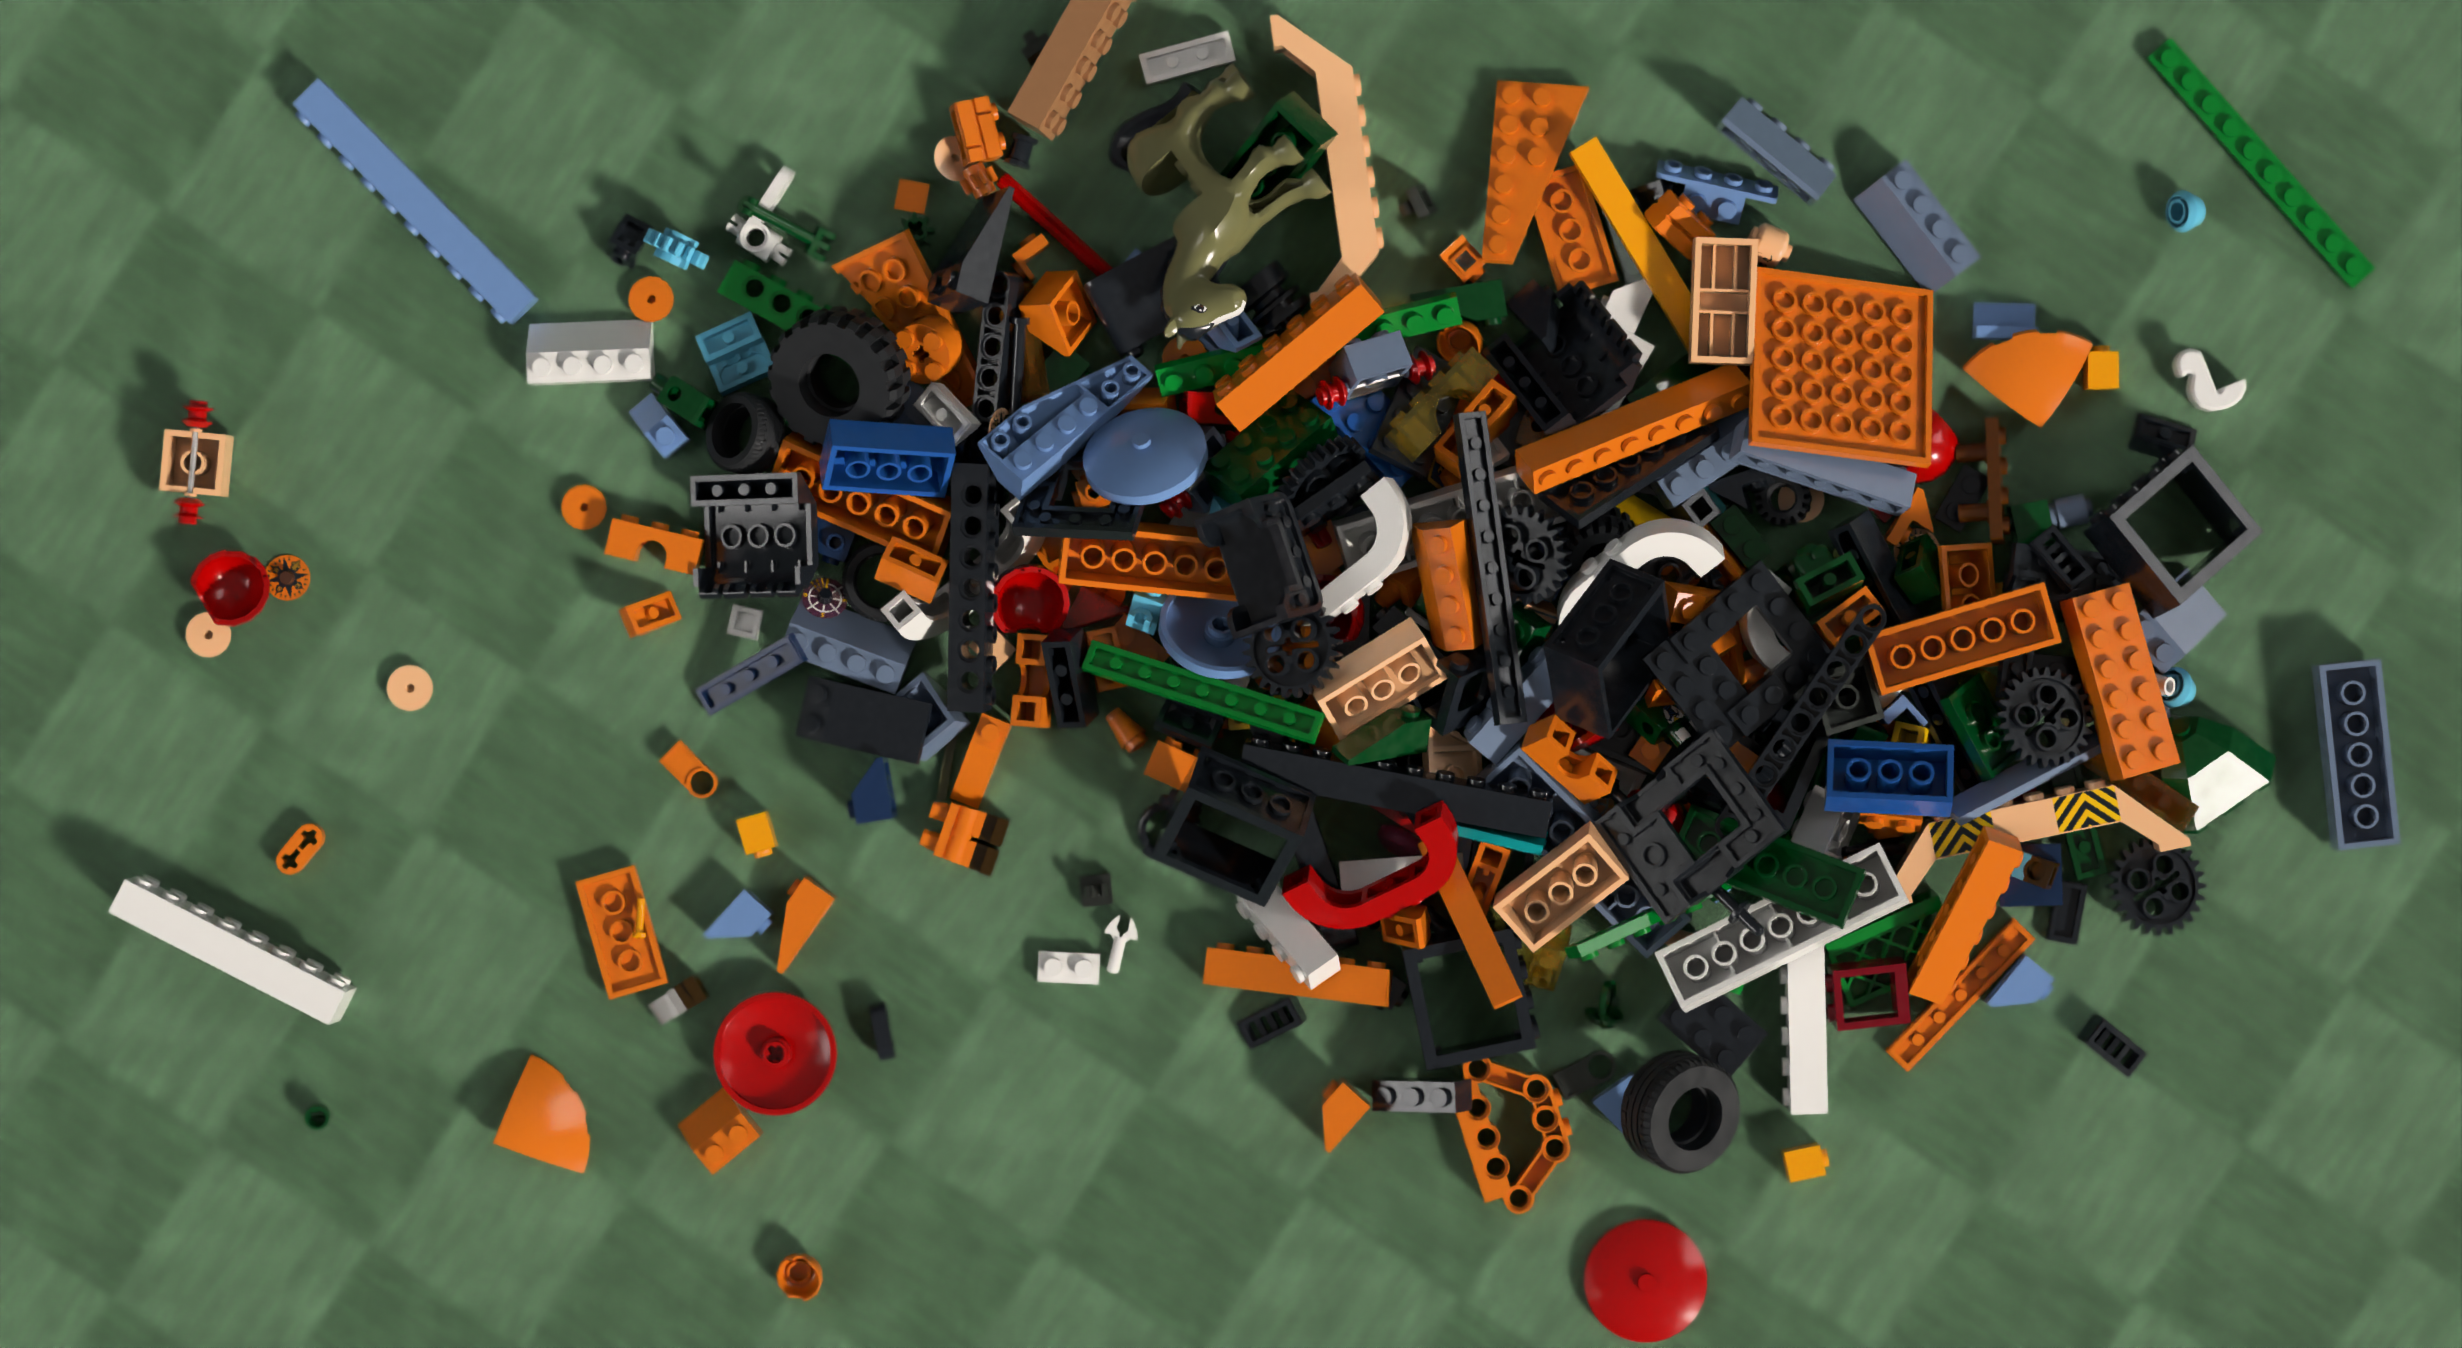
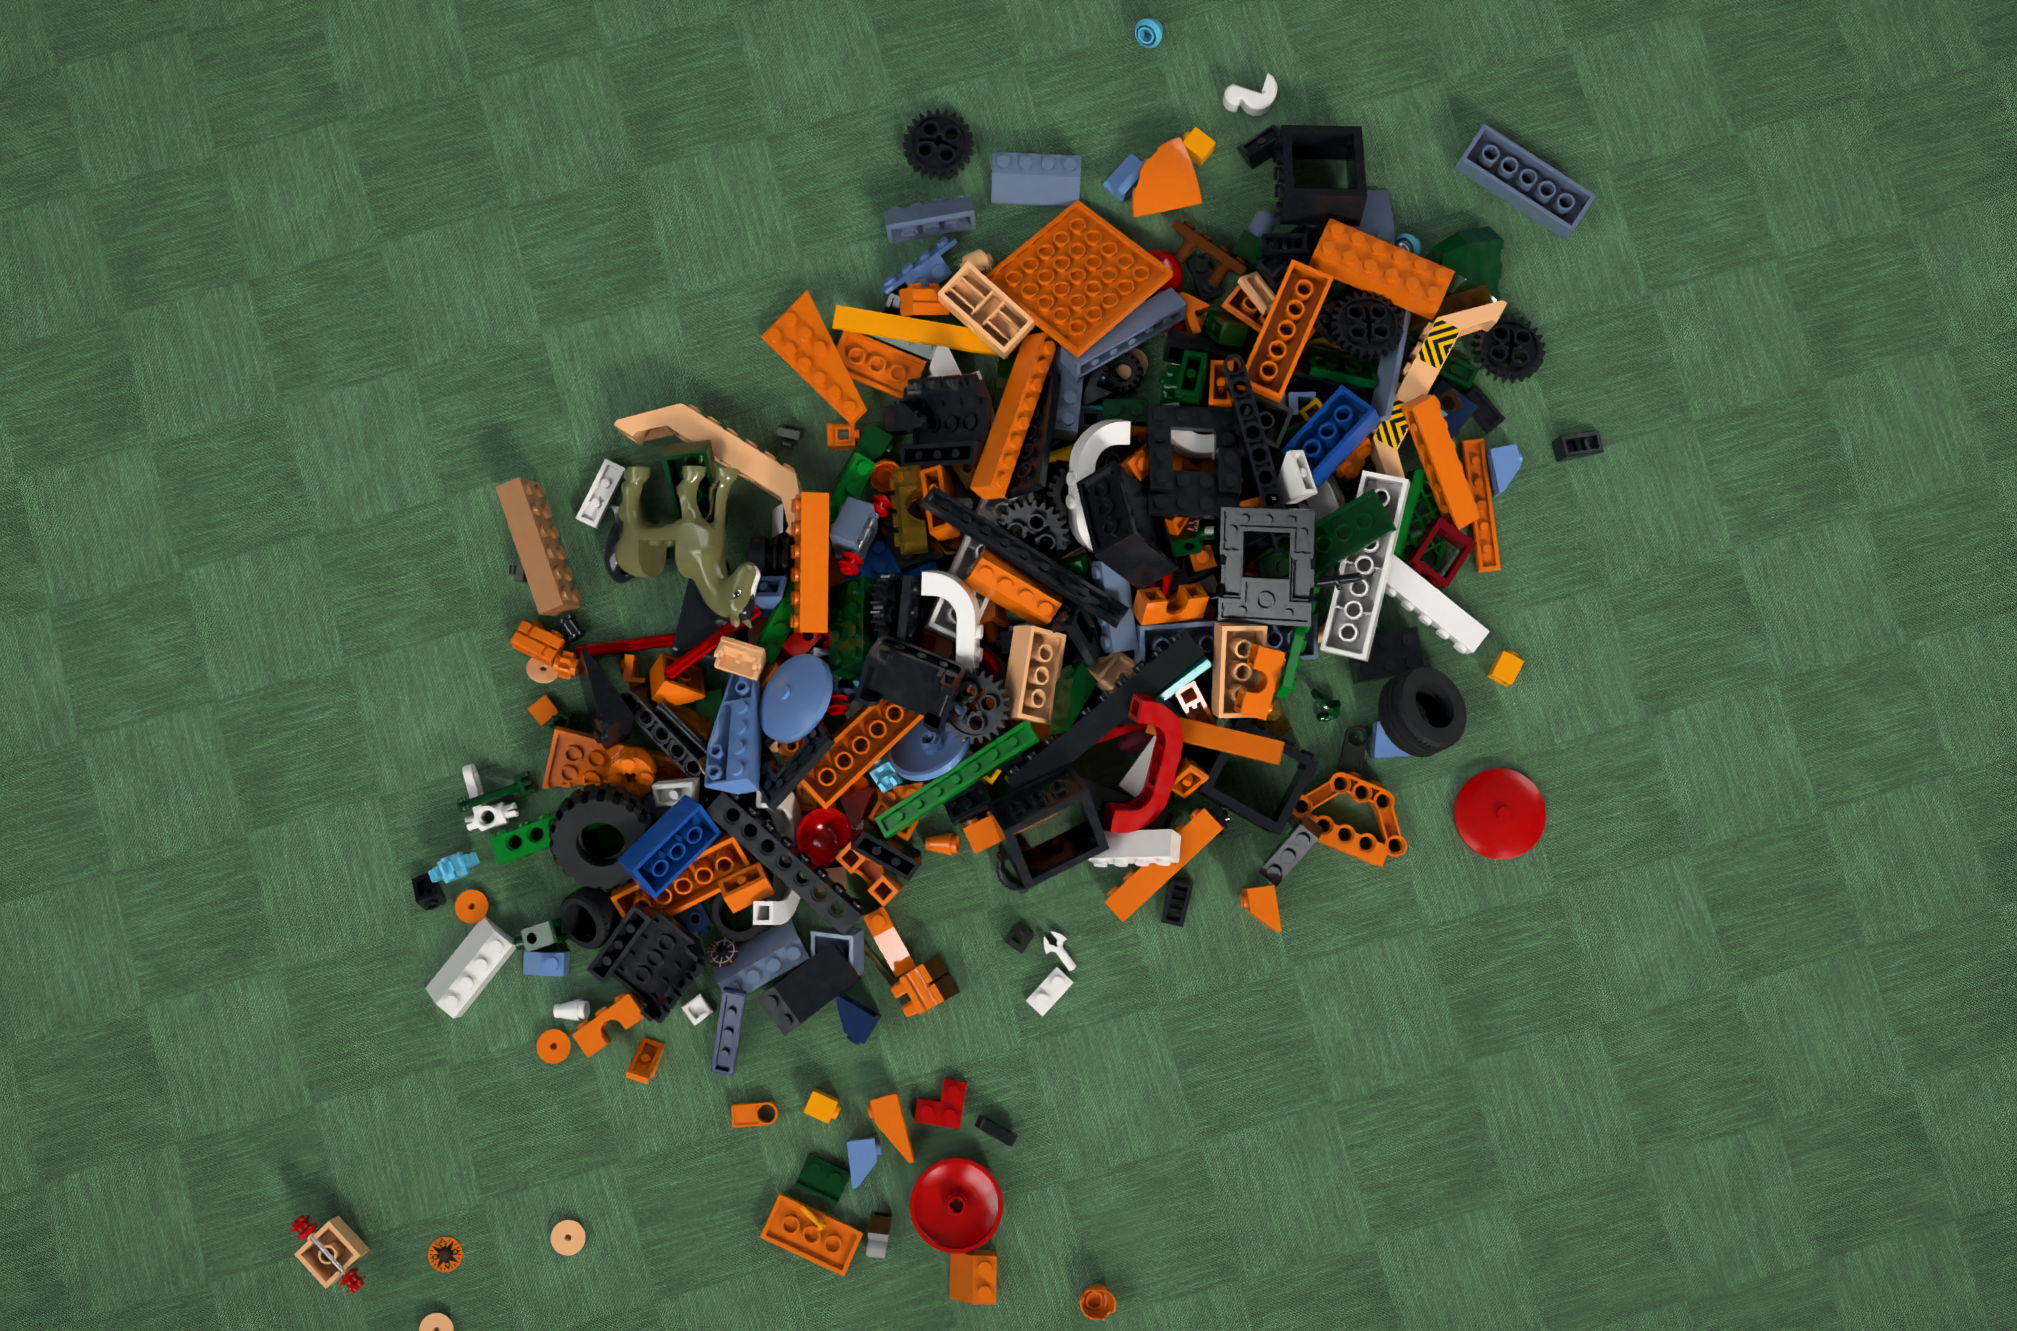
camera: 45 degrees left, 5 degrees down
red cylinder [190,549,270,627] -> none
medium blue brick [292,78,539,325] -> none
medium azure slope [695,311,773,397] -> none
none -> white cone [553,999,590,1022]
none -> red axle [664,605,761,679]
none -> light nougat hinge [714,635,767,681]
none -> white sticker [772,503,783,538]
none -> dark green plate [795,1153,850,1205]
none -> black gear [903,108,974,181]
none -> red plate [914,1078,967,1129]
none -> orange arch [1233,642,1286,720]
none -> light nougat tile [1237,271,1276,315]
none -> white slope [1277,450,1318,504]

